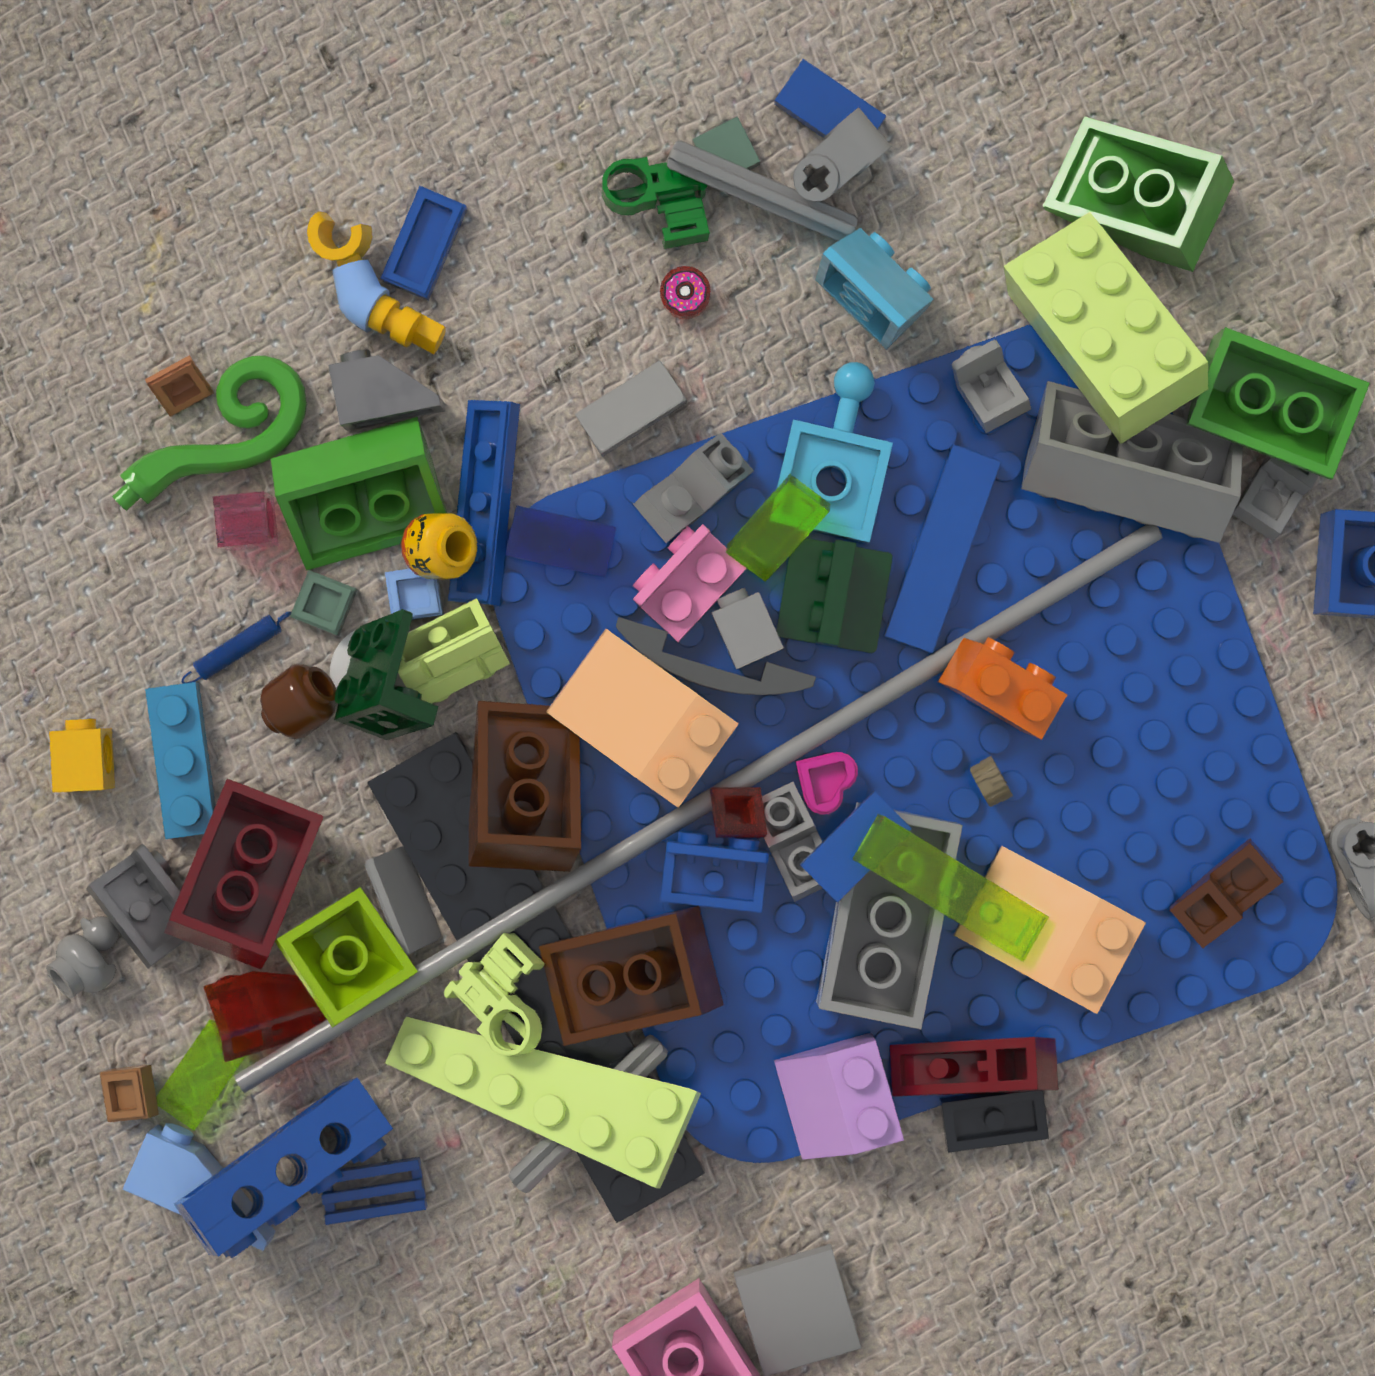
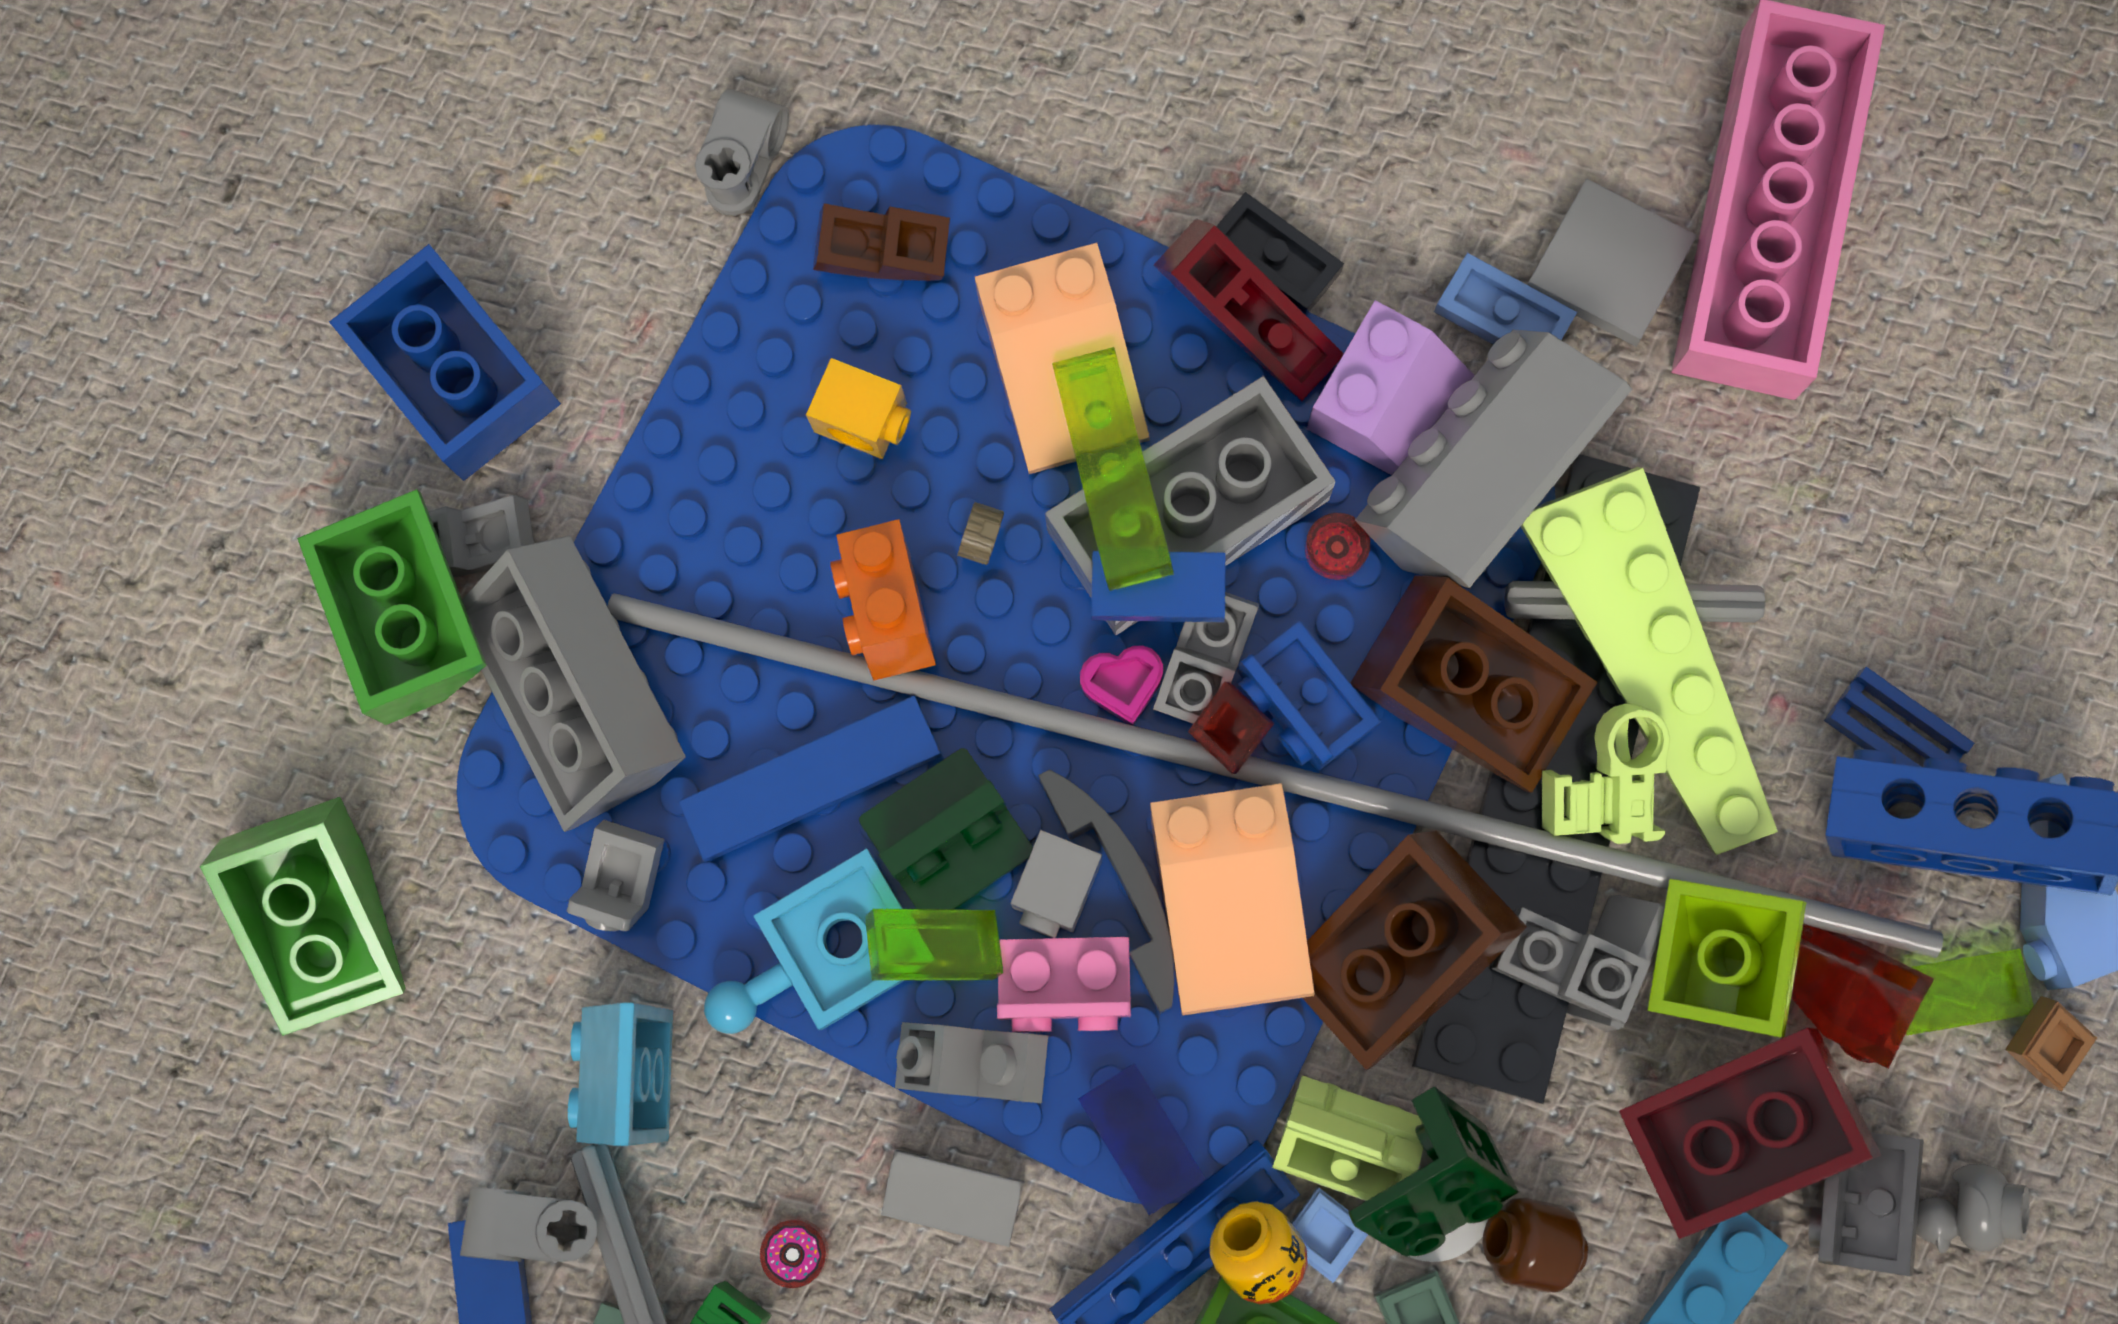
camera: 120 degrees left, 10 degrees down
yellowish green brick [1004,212,1208,444] -> none
none -> yellow brick [806,358,911,459]
none -> clear red tile [1305,513,1370,580]
none -> light grey slope [1355,330,1632,588]
none -> medium blue plate [1434,253,1577,344]
none -> light grey slope [1491,907,1651,1024]

